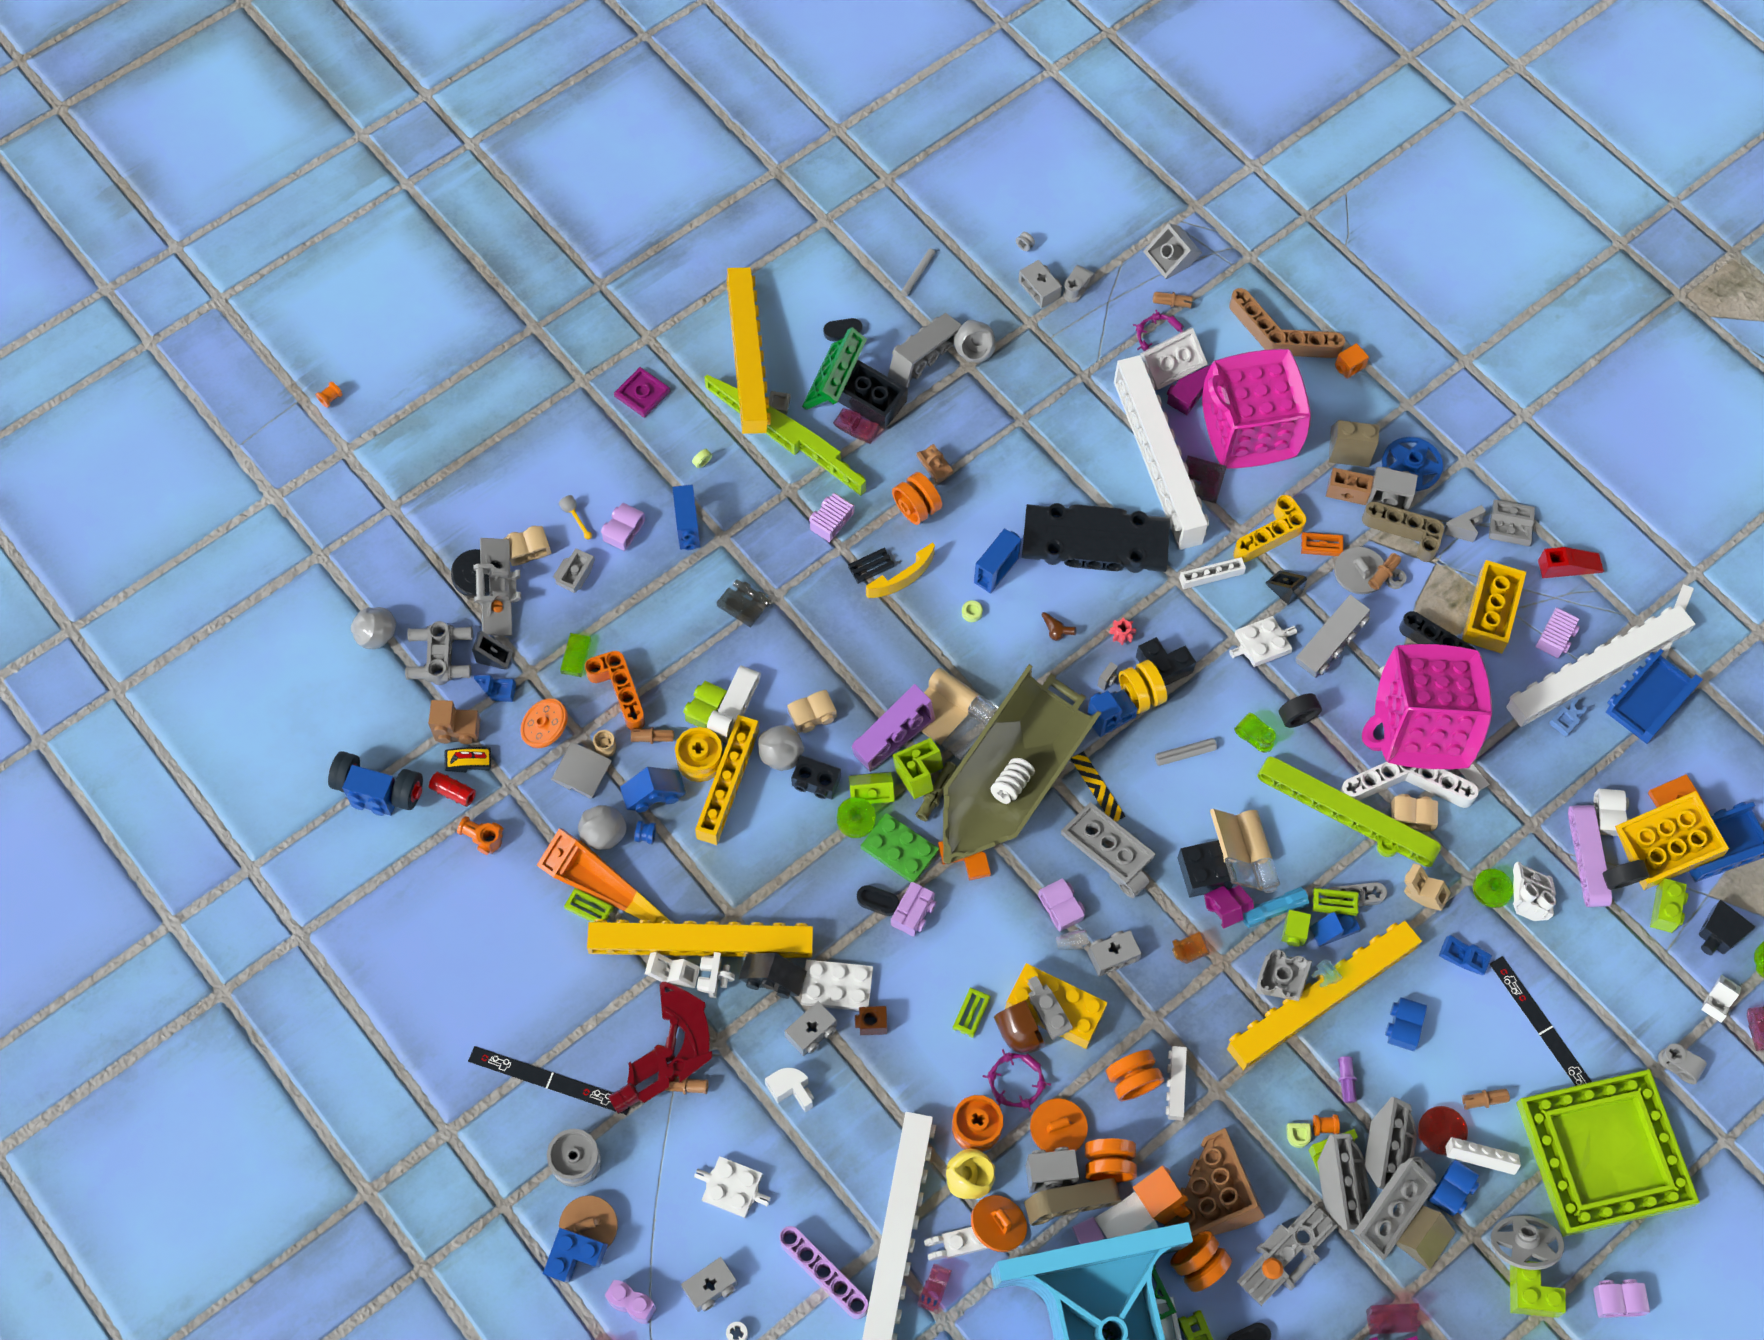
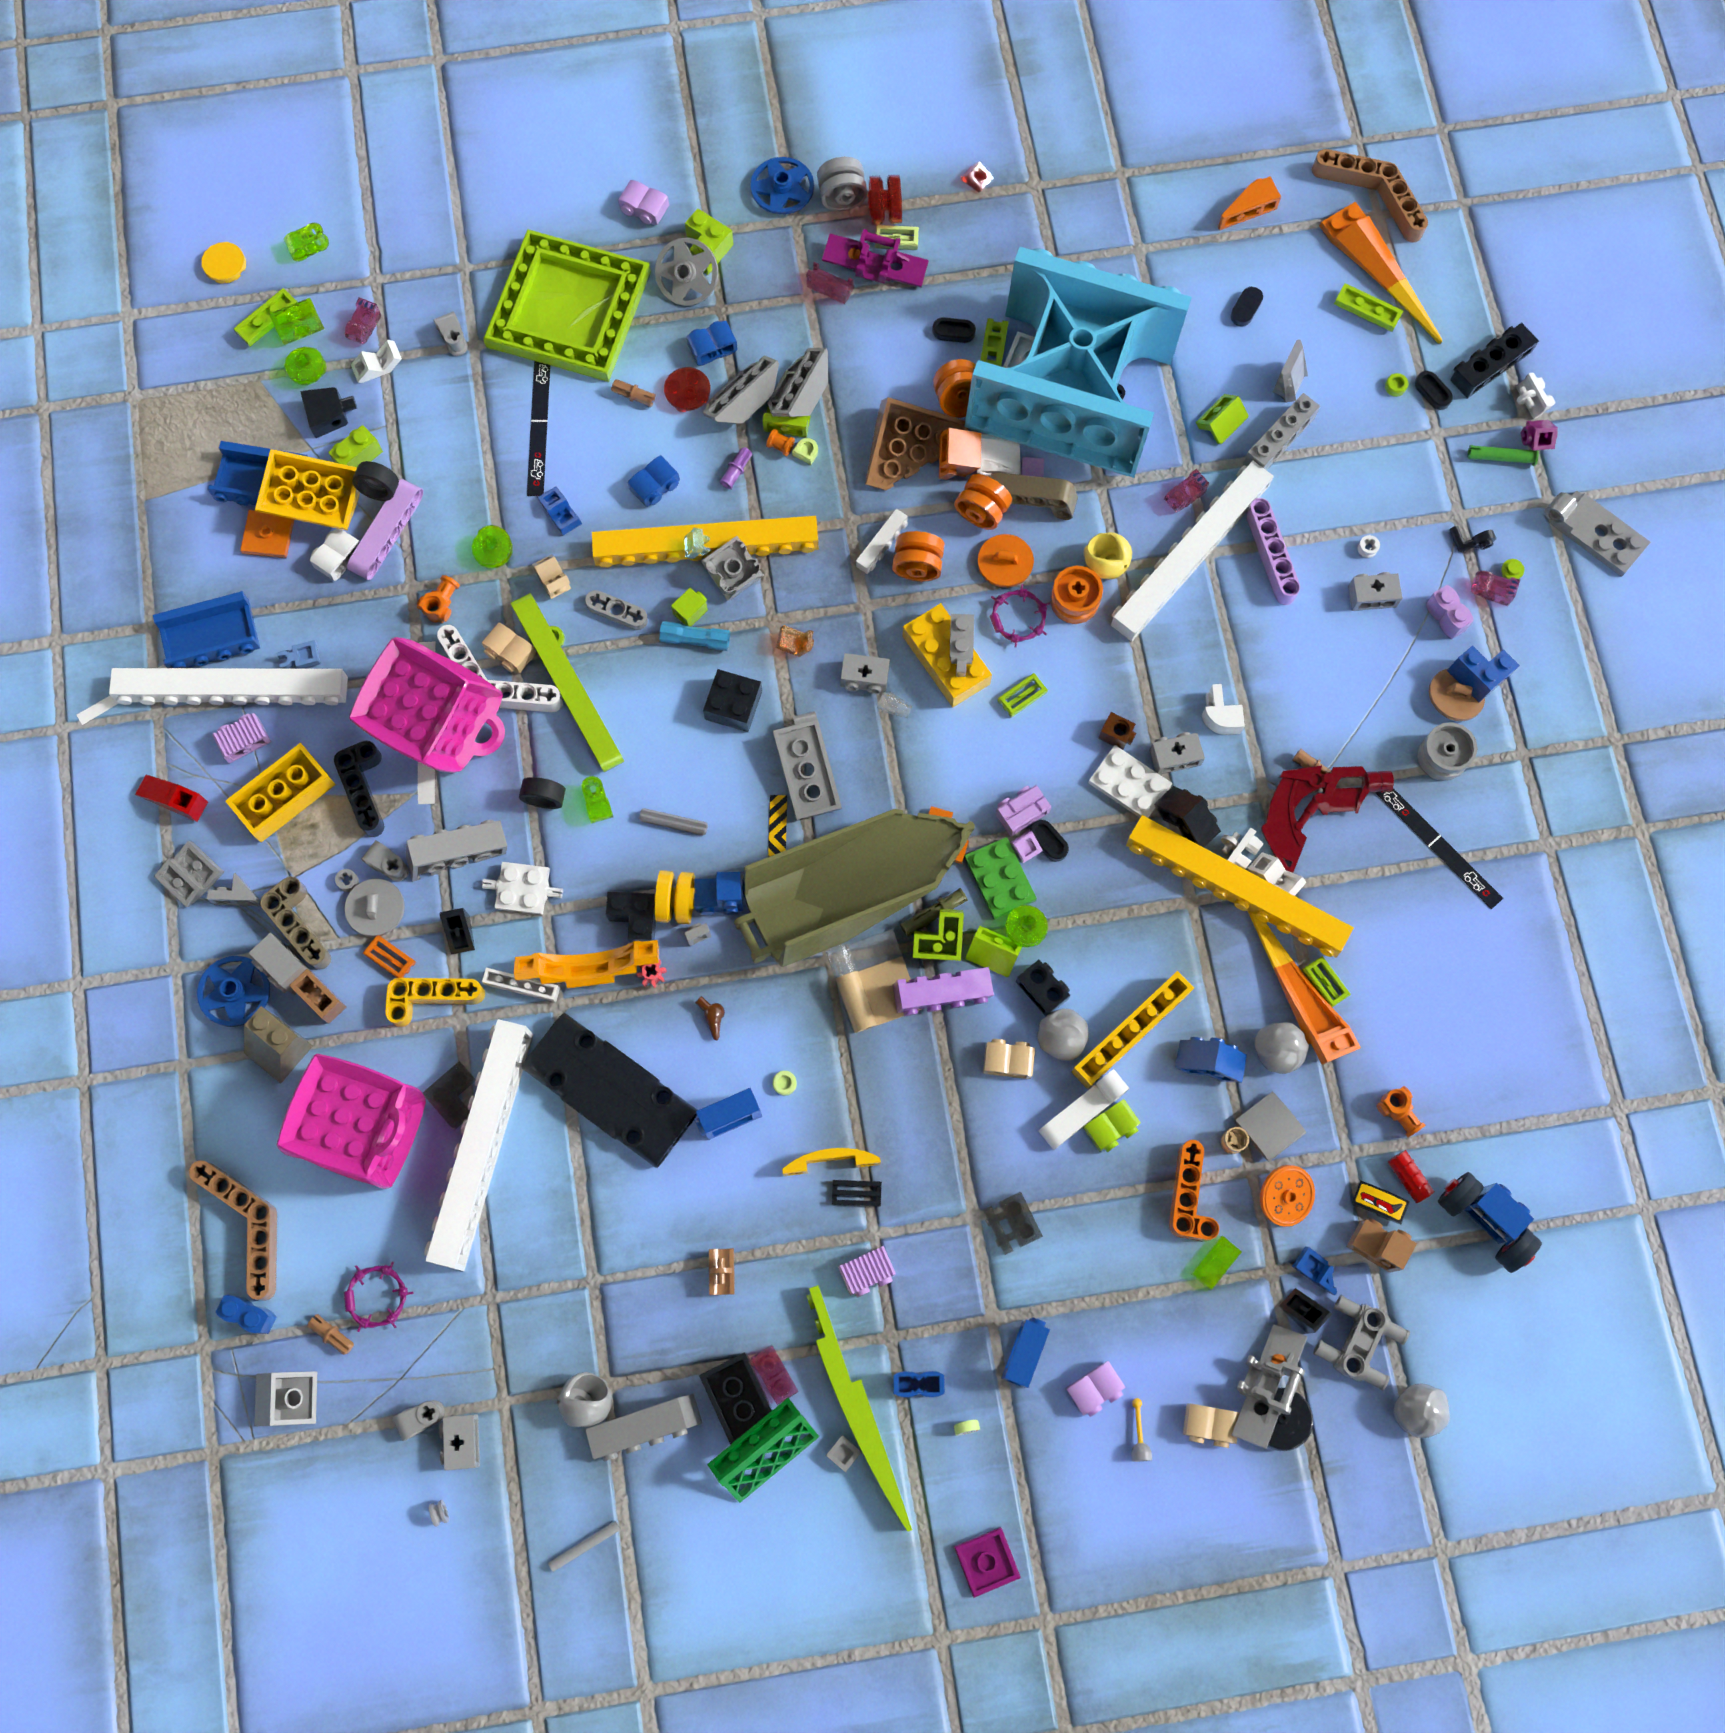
camera: 150 degrees left, 10 degrees up
light grey slope [553,548,595,593] -> none
medium nougat axle [631,727,674,744] -> none
blue wheel [635,821,656,844] -> none
yellow wheel [675,727,723,782] -> none
white plate [694,1156,771,1218] -> none
yellow brick [727,267,771,434] -> none
black tile [823,318,862,341] -> none
orange wheel [892,472,942,525] -> none
white hinge [924,1227,989,1261] -> none
orange shield [971,1195,1027,1252] -> none
white piece [991,758,1035,804] -> none
reddish brown brick [994,1000,1046,1054] -> none
light grey brick [1025,1147,1079,1193] -> none
lavender brick [1038,878,1085,932] -> none
white plate [1140,328,1208,390] -> none
magenta slope [1167,364,1212,415] -> none
magenta piece [1204,885,1254,929] -> none
tan door [1210,809,1280,893] -> none
light grey piece [1237,1202,1337,1306] -> none
blue slope [1310,912,1361,947] -> none
lime tile [1312,888,1359,916] -> none
orange brick [1335,343,1369,379] -> none
light grey hinge [1353,1156,1437,1260] -> none
medium nougat axle [1368,553,1401,590] -> none
dark tan slope [1395,1205,1456,1270] -> none
white piece [1445,1137,1521,1175] -> none
white slope [1513,862,1556,921] -> none
none -> blue brick [215,1295,277,1334]
none -> light grey piece [361,840,409,882]
none -> orange connector [417,575,460,623]
none -> light orange piece [514,940,659,988]
none -> blue brick [893,1371,945,1397]
none -> lavender tile [1010,831,1043,863]

